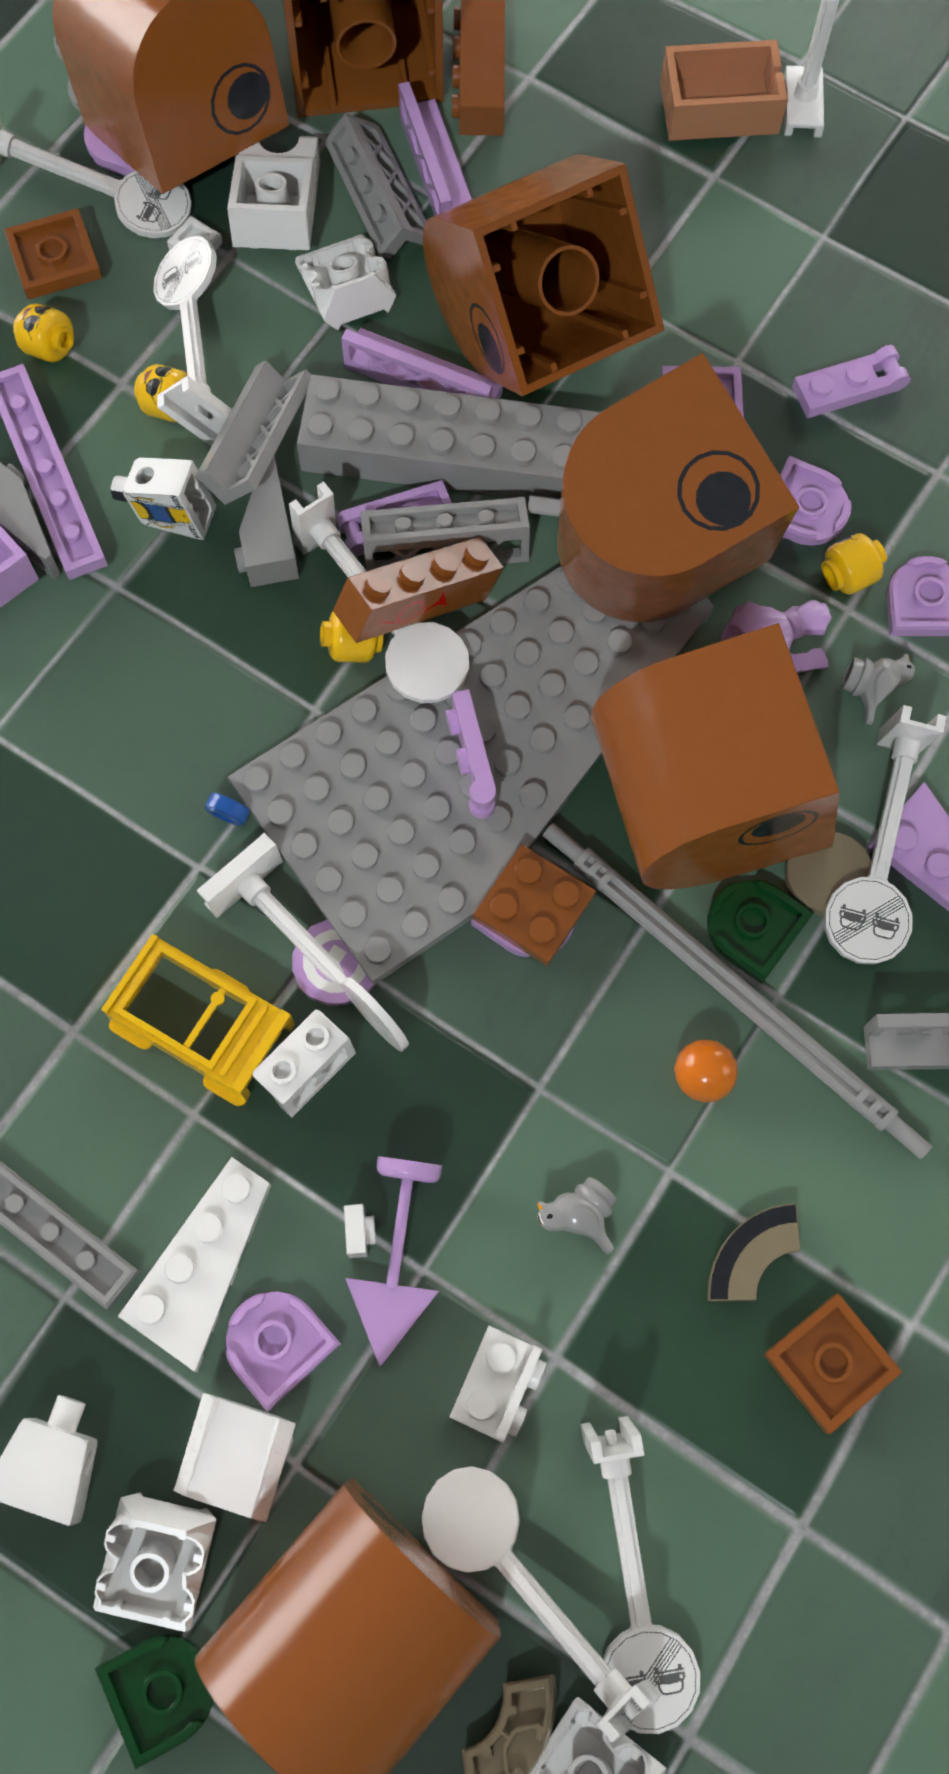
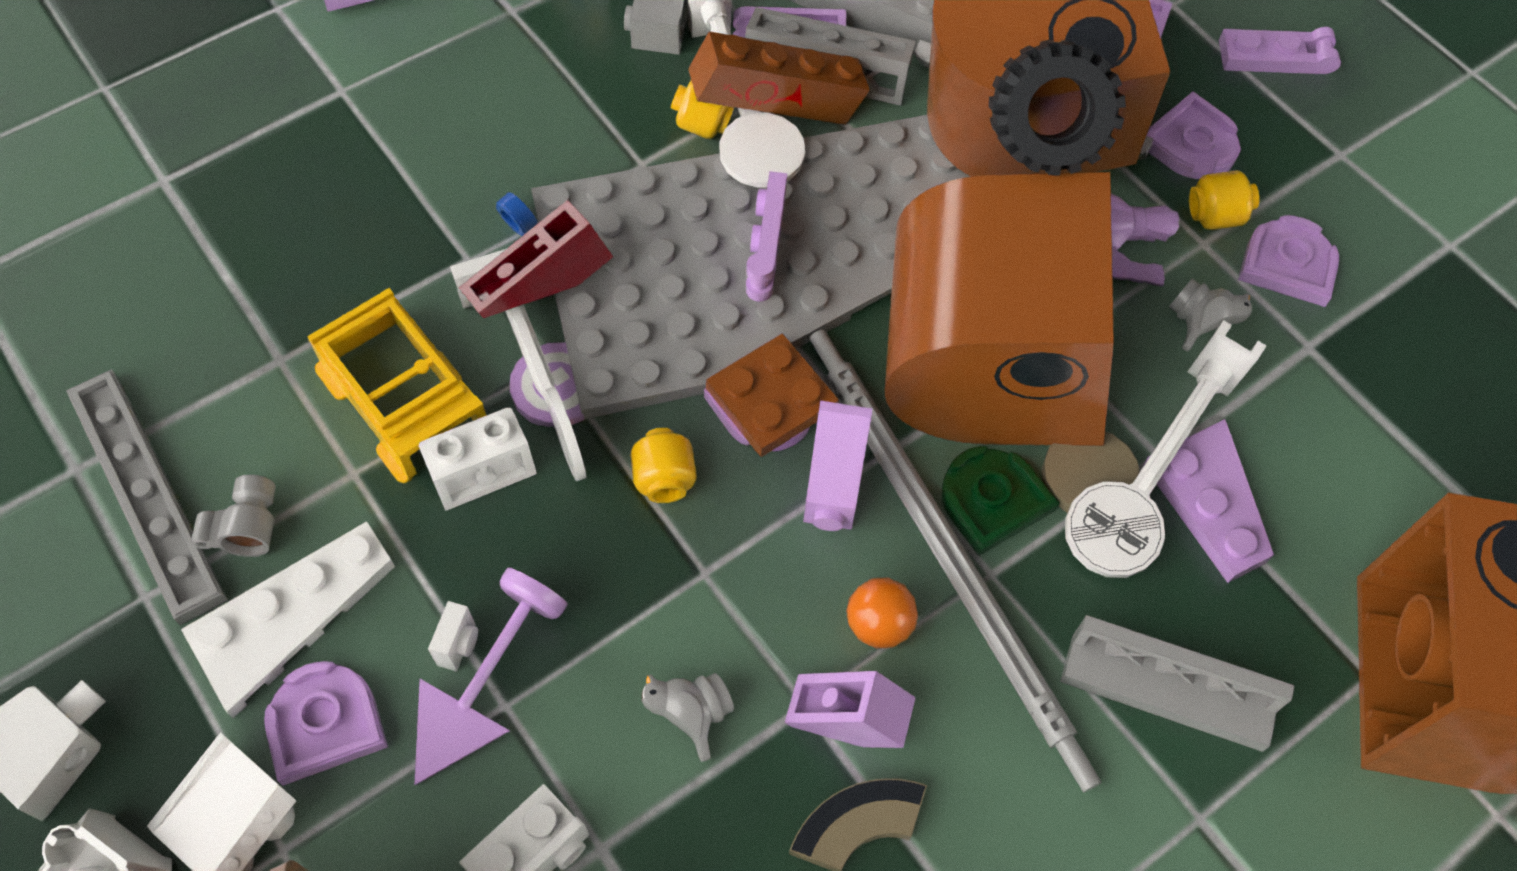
camera: 20 degrees right, 10 degrees down
none -> light grey piece [191,475,276,557]
none -> dark red slope [459,200,613,318]
none -> yellow head [630,428,697,503]
none -> lavender slope [785,671,915,748]
none -> lavender slope [803,401,872,531]
none -> black tyre [988,40,1126,175]

